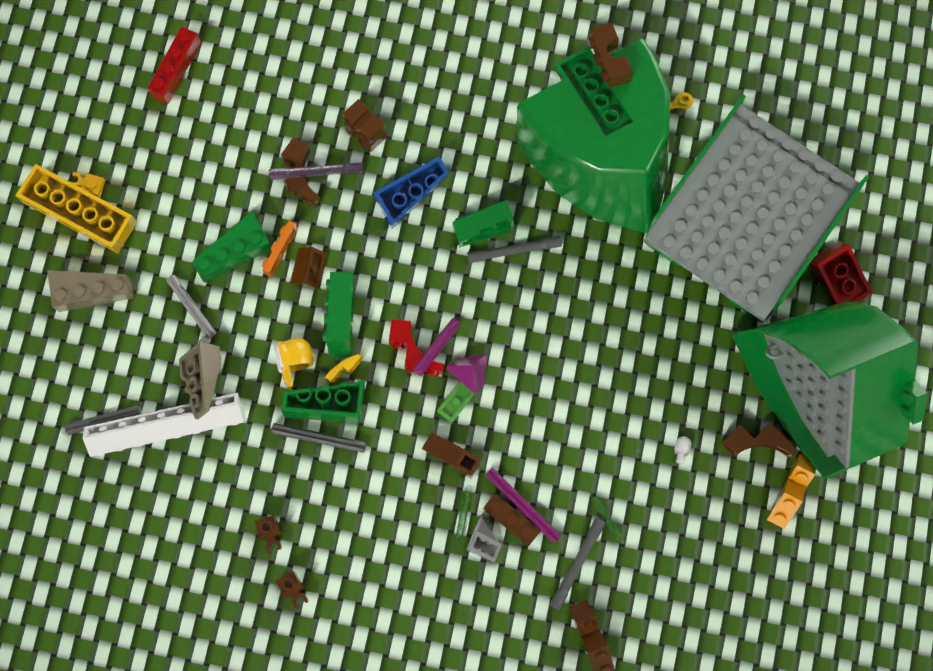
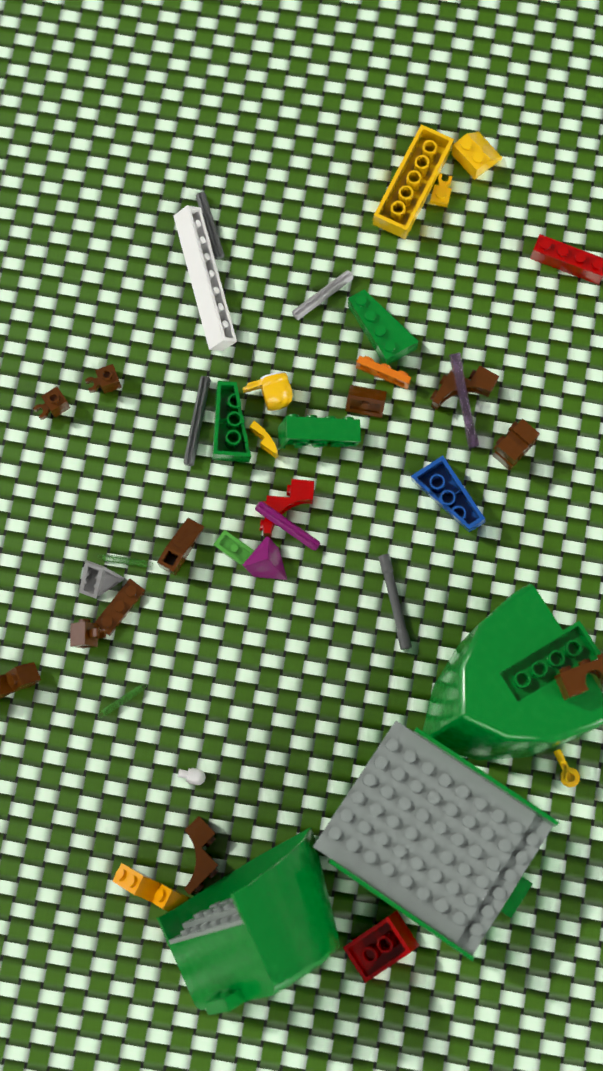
camera: 90 degrees right, 0 degrees up
dark tan wedge [47,270,134,312] -> none
dark tan wedge [179,342,221,420] -> none
green wedge [452,200,514,248] -> none
magenta axle [486,468,561,543] -> none
dark grey piece [549,518,606,611] -> none
none -> reddish brown brick [70,619,106,649]
none -> yellow slope [451,132,502,180]

